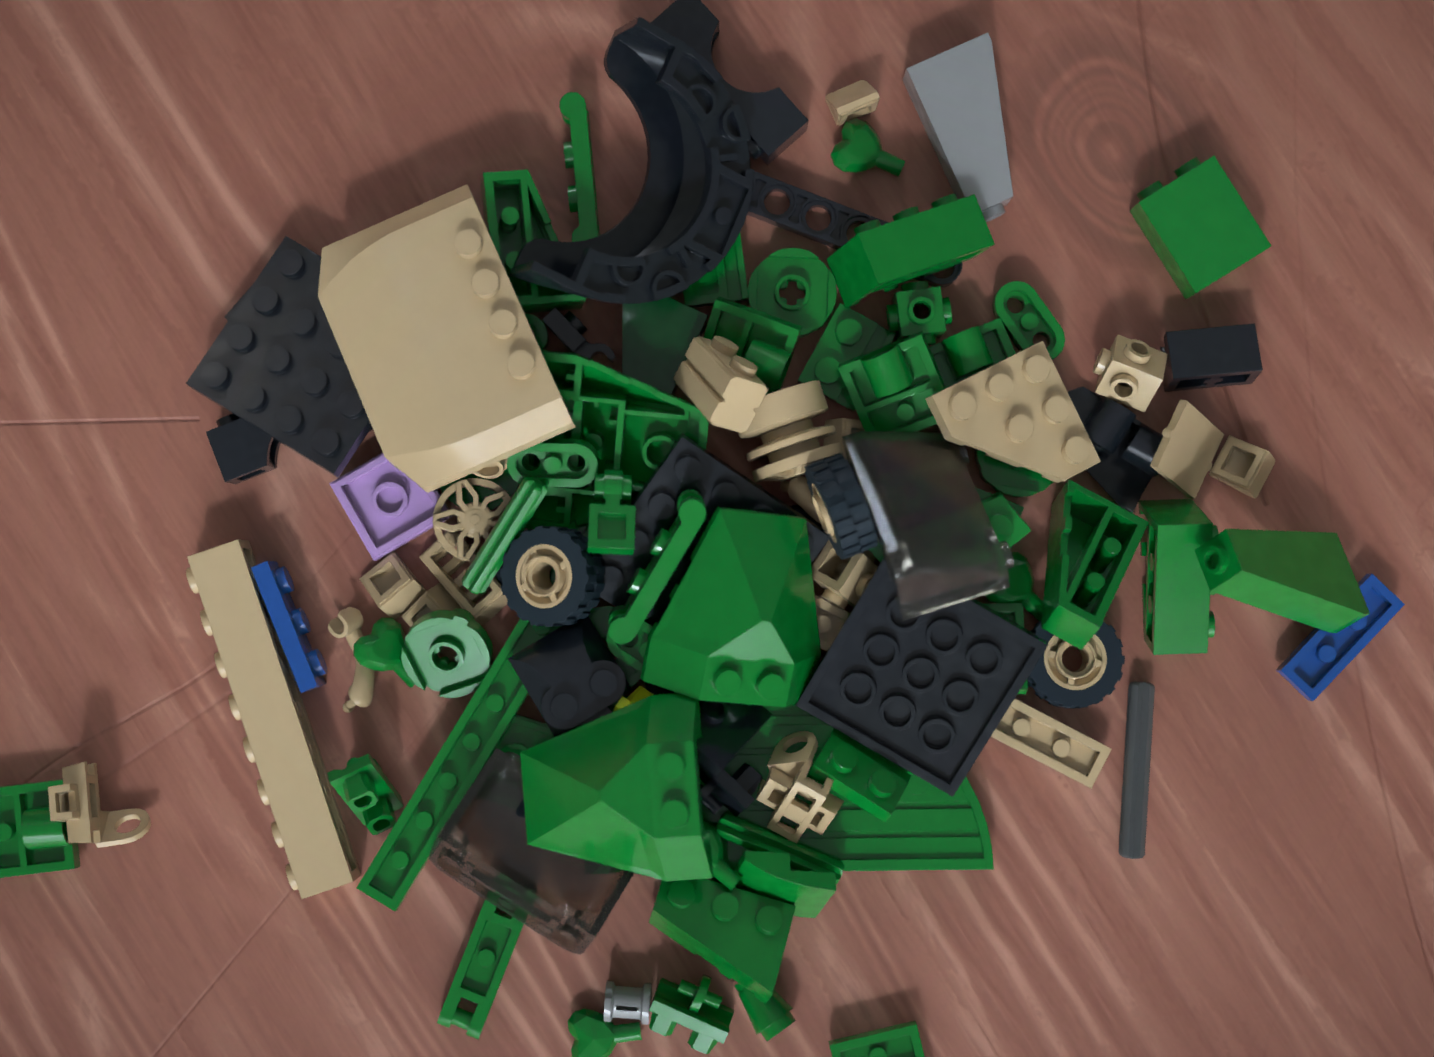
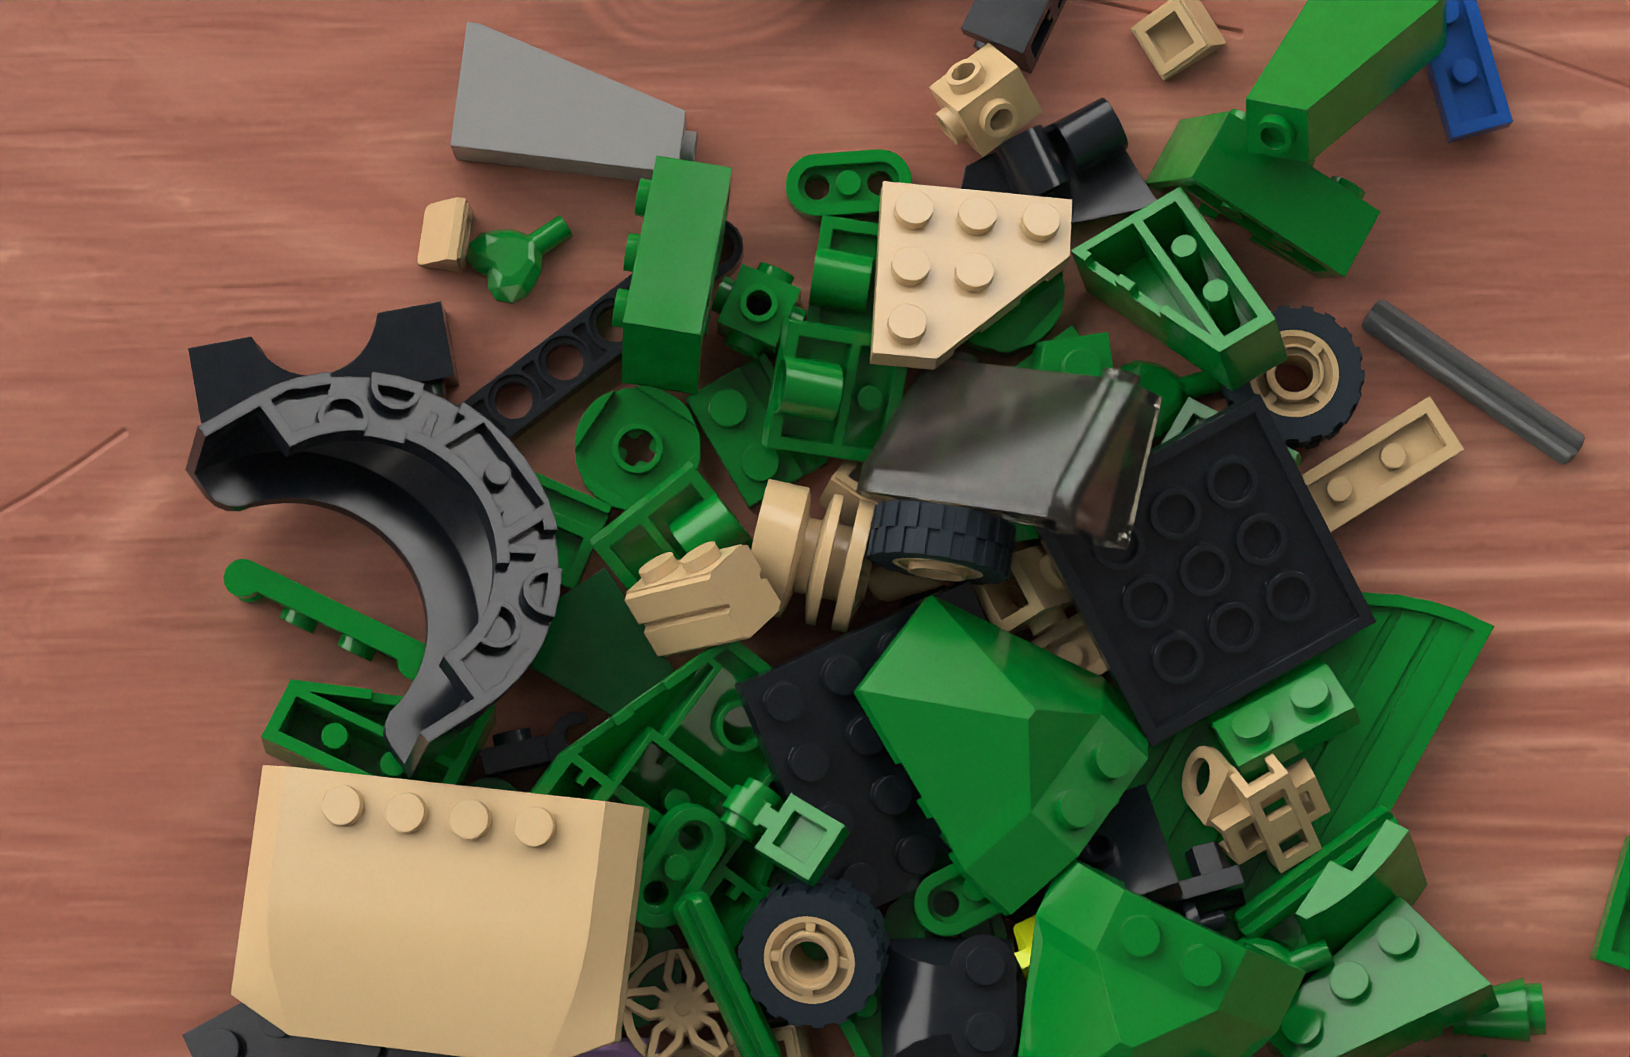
camera: 65 degrees left, 5 degrees down
green plate [608,490,706,644] -> none
tan piece [1150,399,1224,499] -> none

